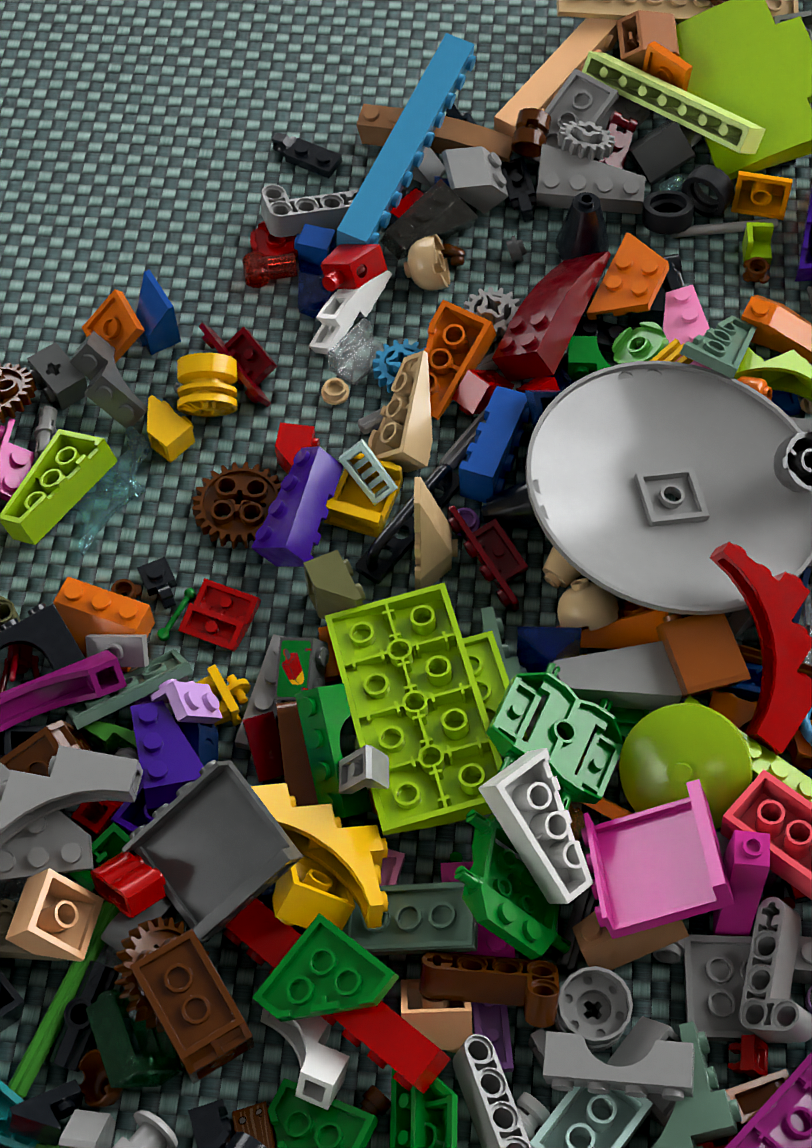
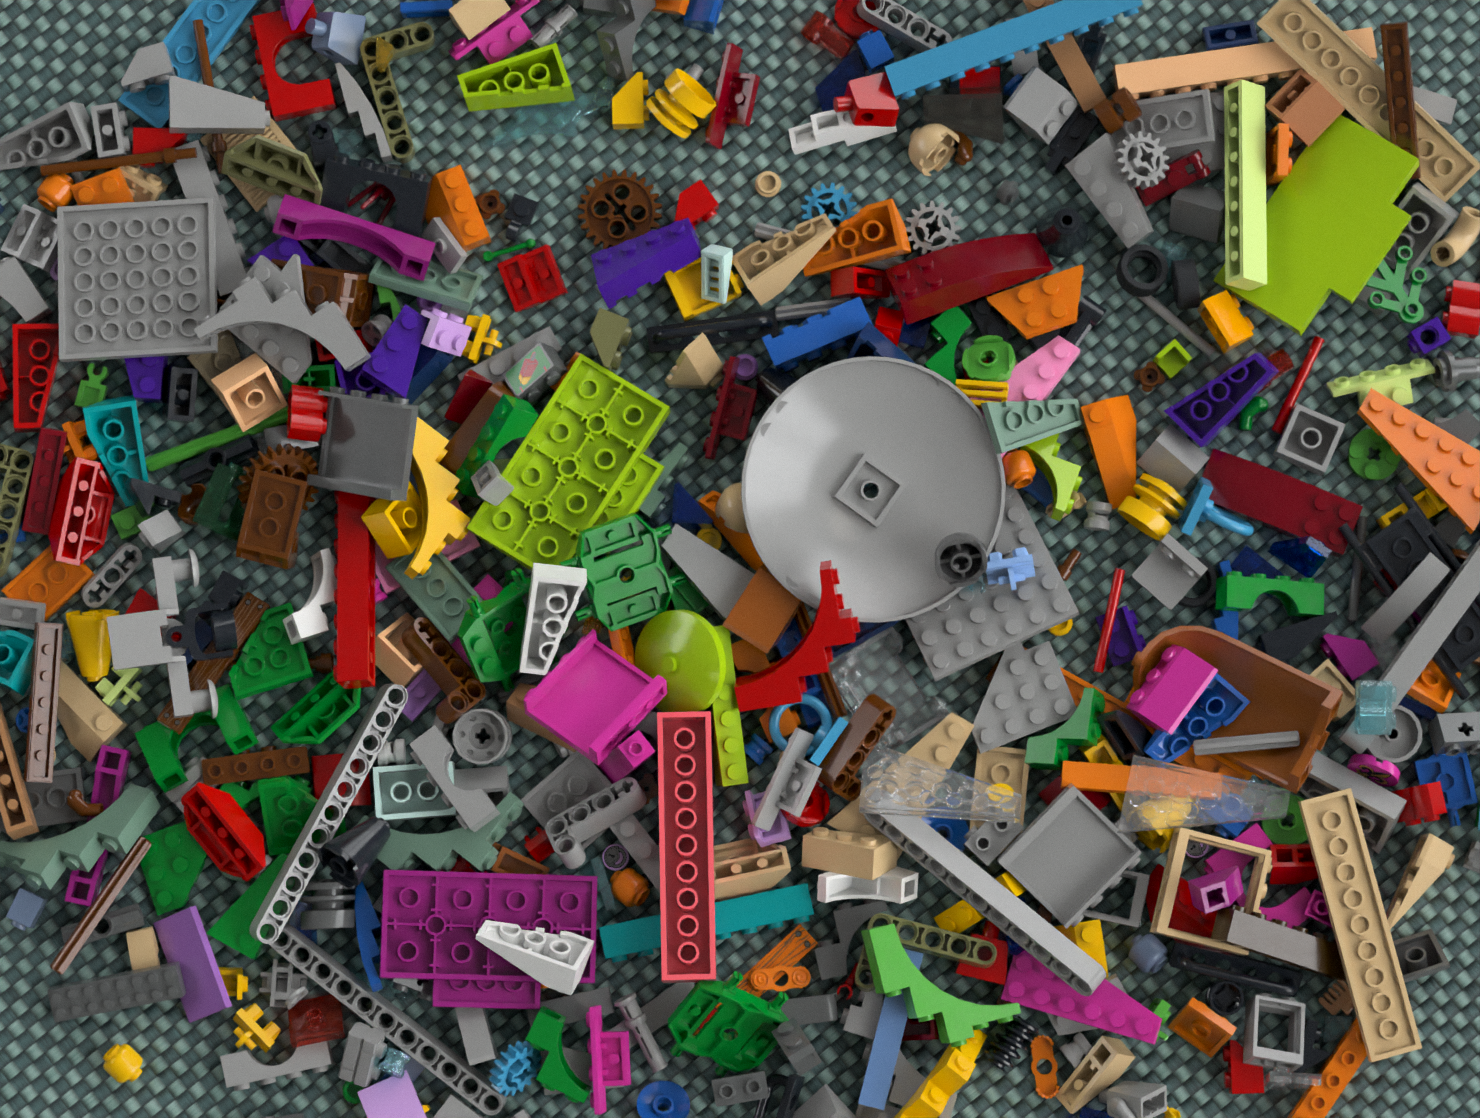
camera: 45 degrees right, 25 degrees up
green plate [252,913,399,1022] -> none
clear panel [328,318,384,386] -> none
none -> dark blue slope [1201,20,1259,51]

